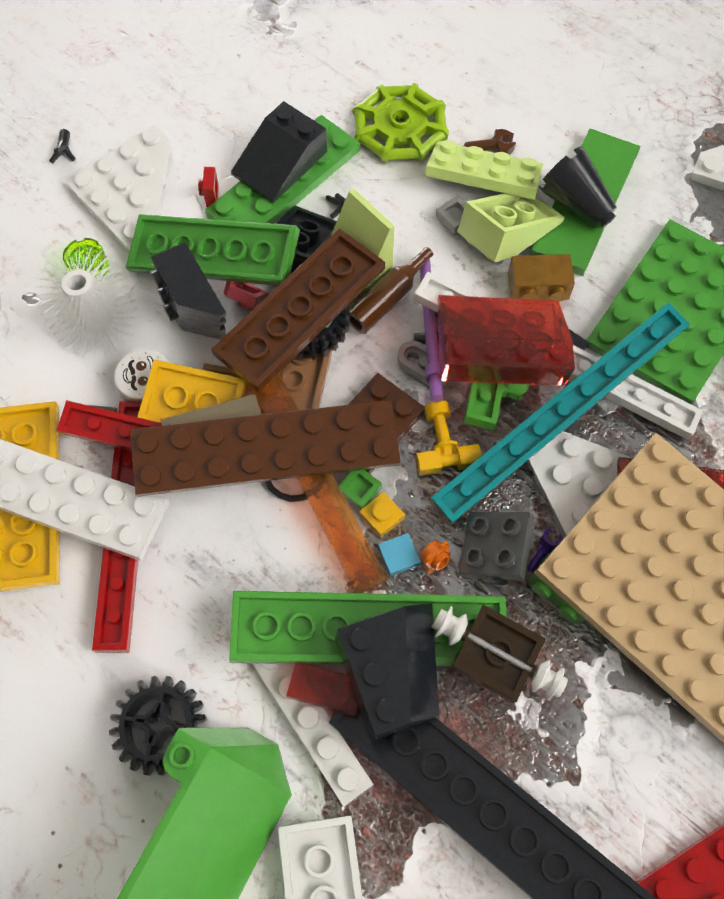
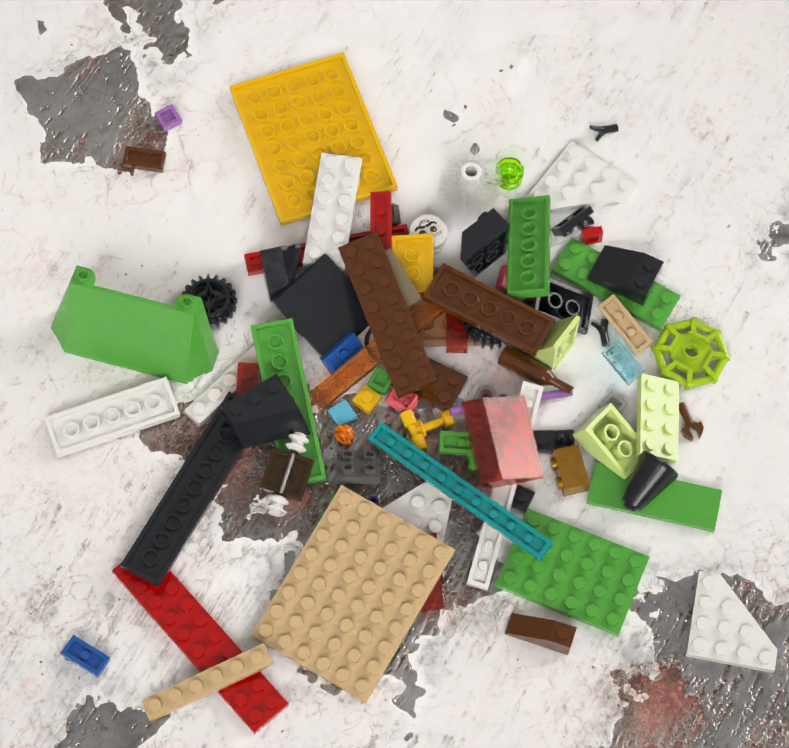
camera: 75 degrees right, 0 degrees up
none -> black slope [258,243,301,303]
none -> black piece [272,253,369,357]
none -> blue plate [320,331,364,376]
none -> coral plate [384,387,418,413]
none -> clear red plate [446,312,467,353]
none -> black plate [530,430,575,454]
none -> black plate [551,206,594,237]
none -> tan plate [598,294,654,356]
none -> clear light blue plate [601,339,645,385]

